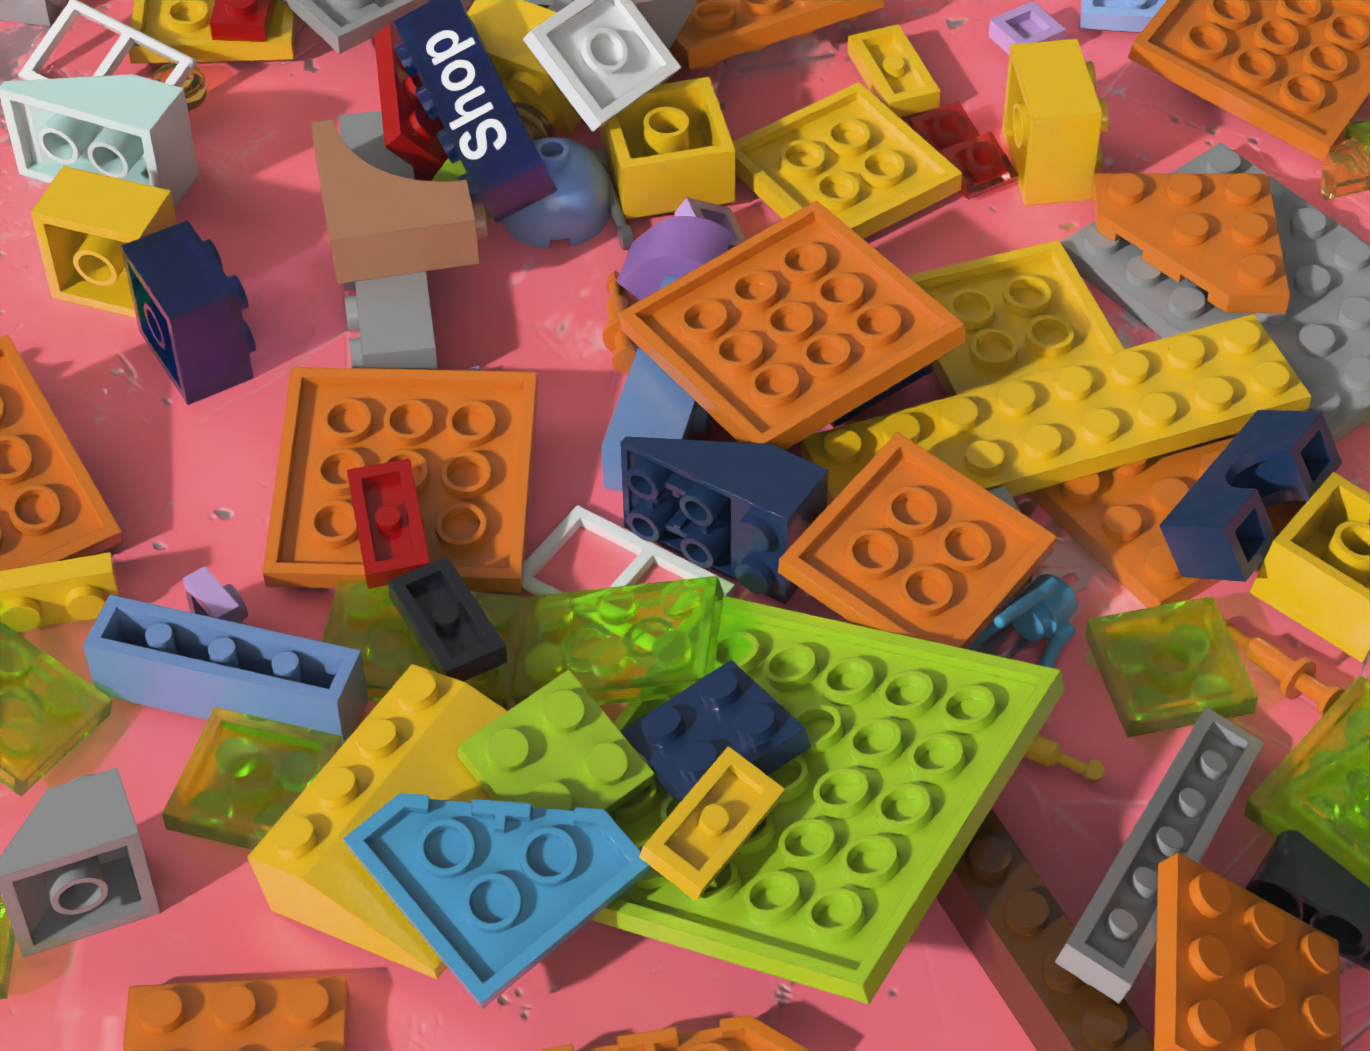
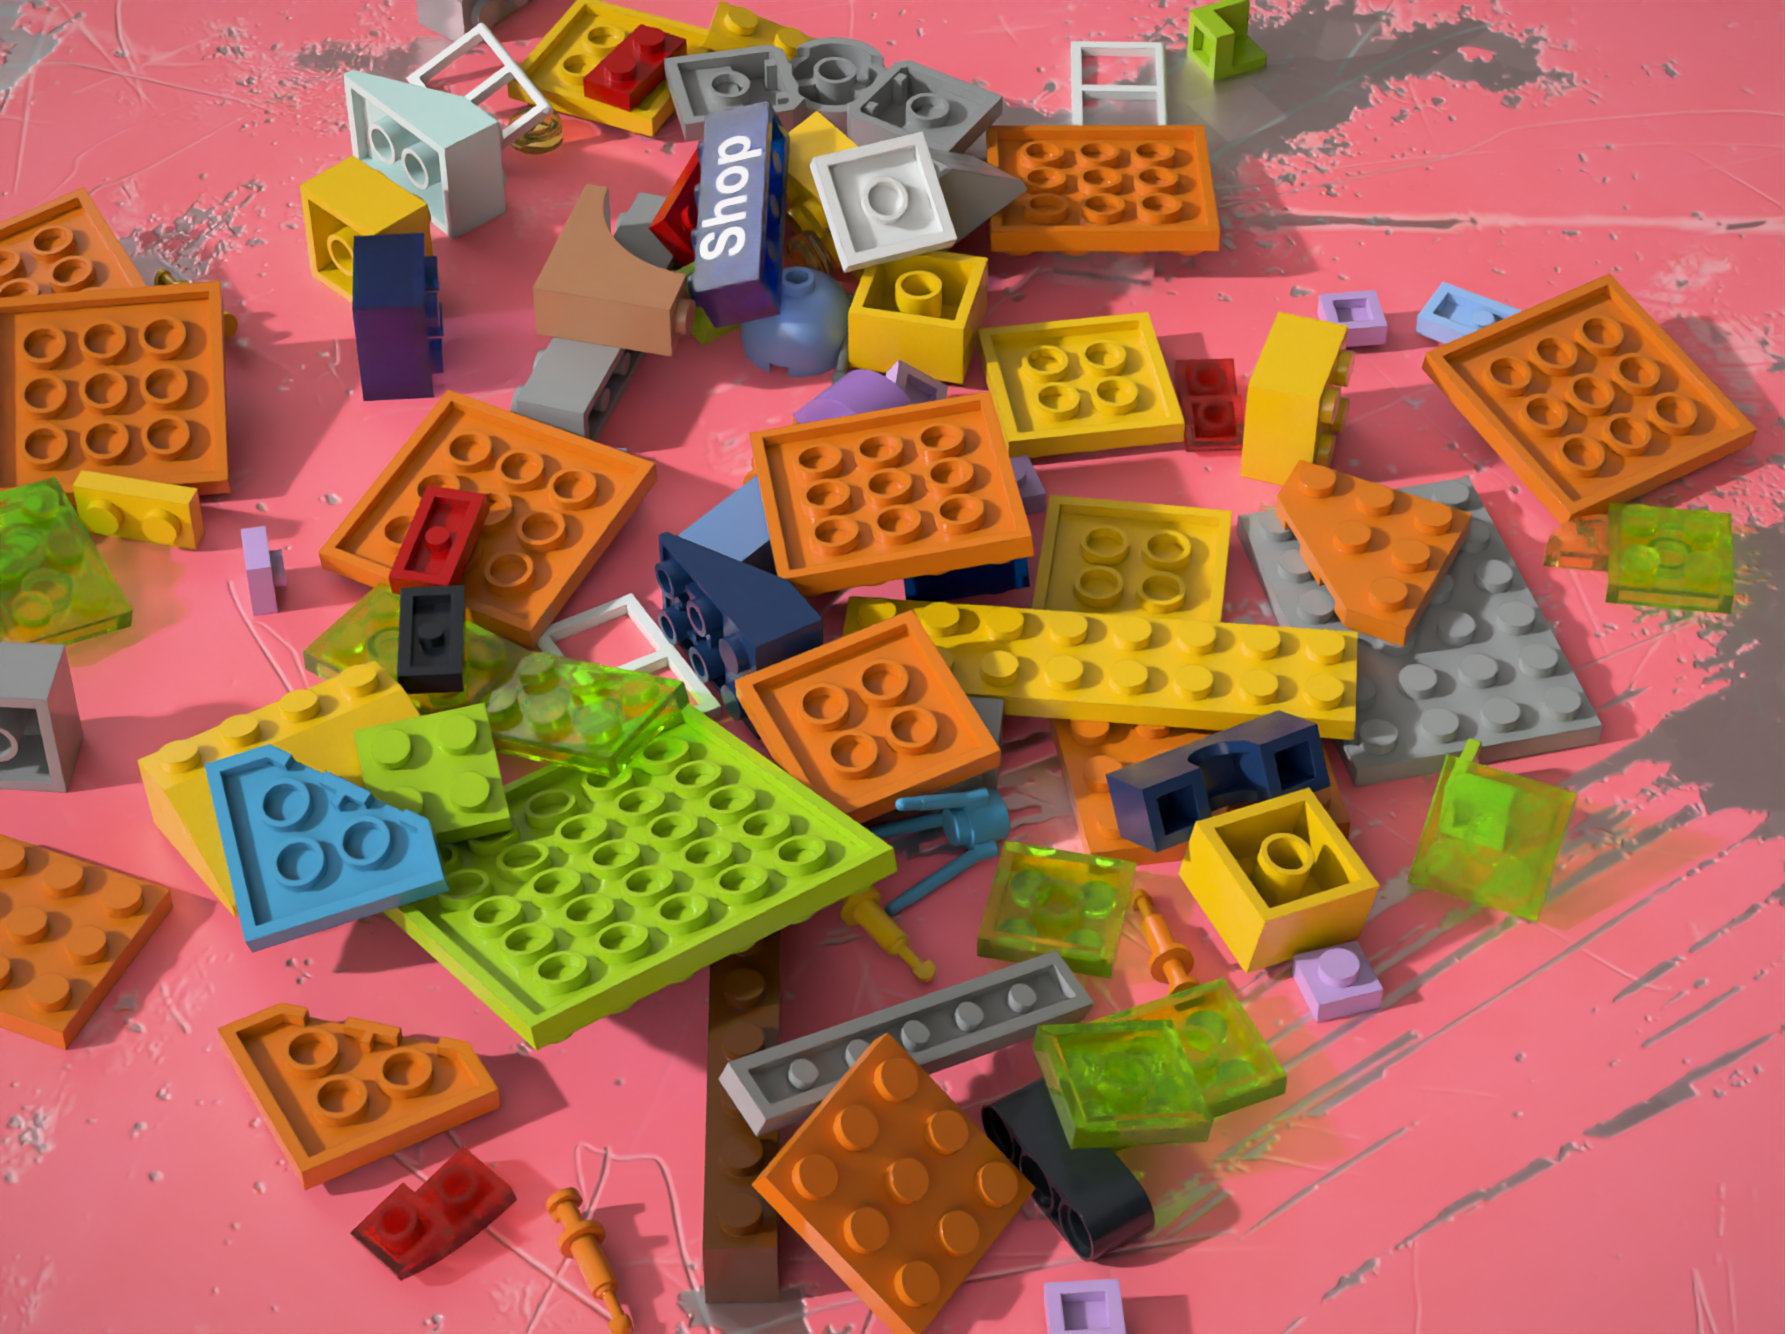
camera: 25 degrees right, 5 degrees down
medium blue brick [83,594,368,750] -> none
clear neon green plate [162,707,342,850] -> none
dark blue plate [620,660,811,804] -> none
yellow plate [639,746,785,901] -> none
yellow plate [847,24,940,117] -> none

